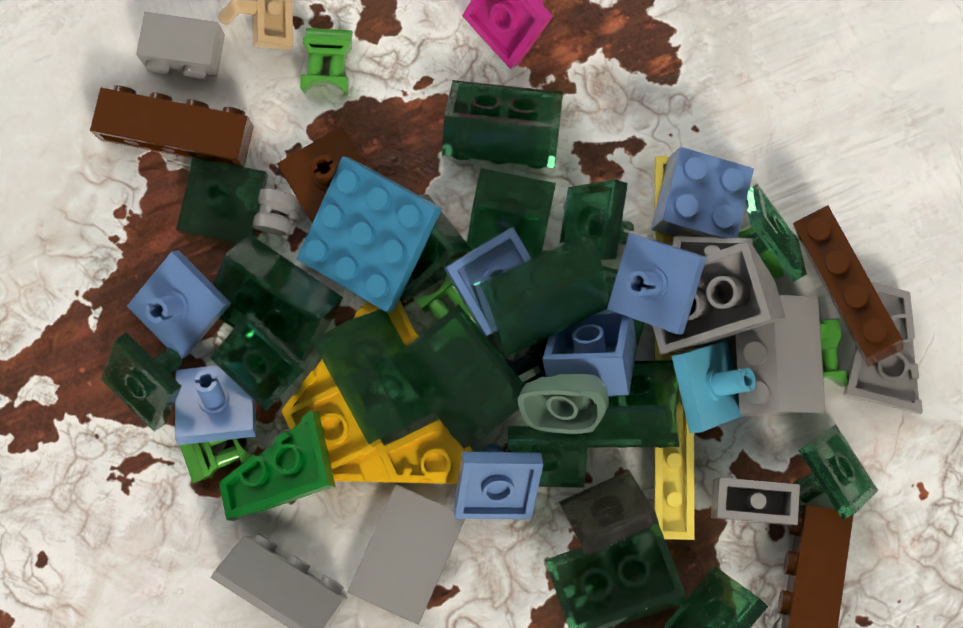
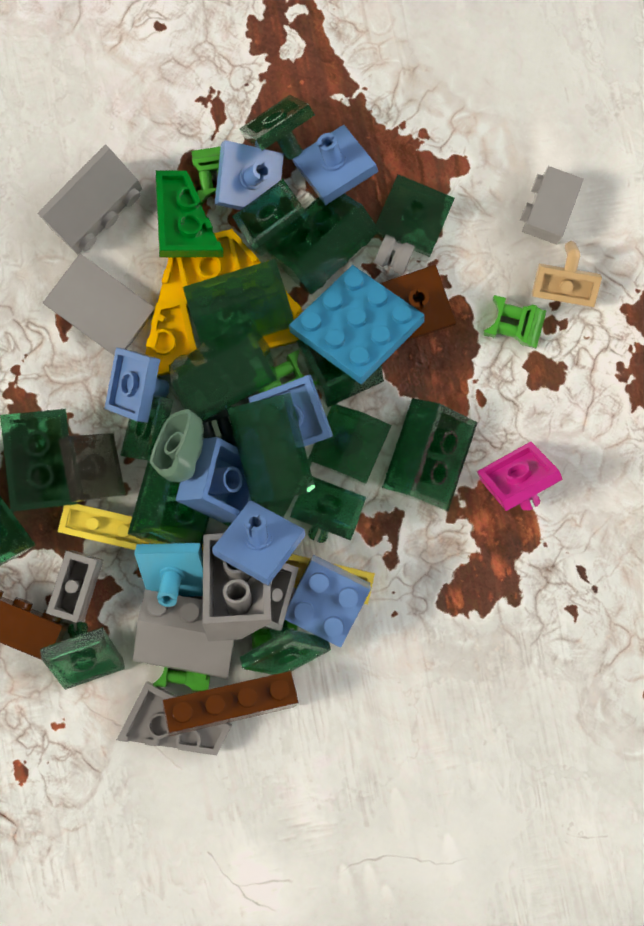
camera: 95 degrees right, 5 degrees up
reddish brown brick [90,85,254,169] -> none

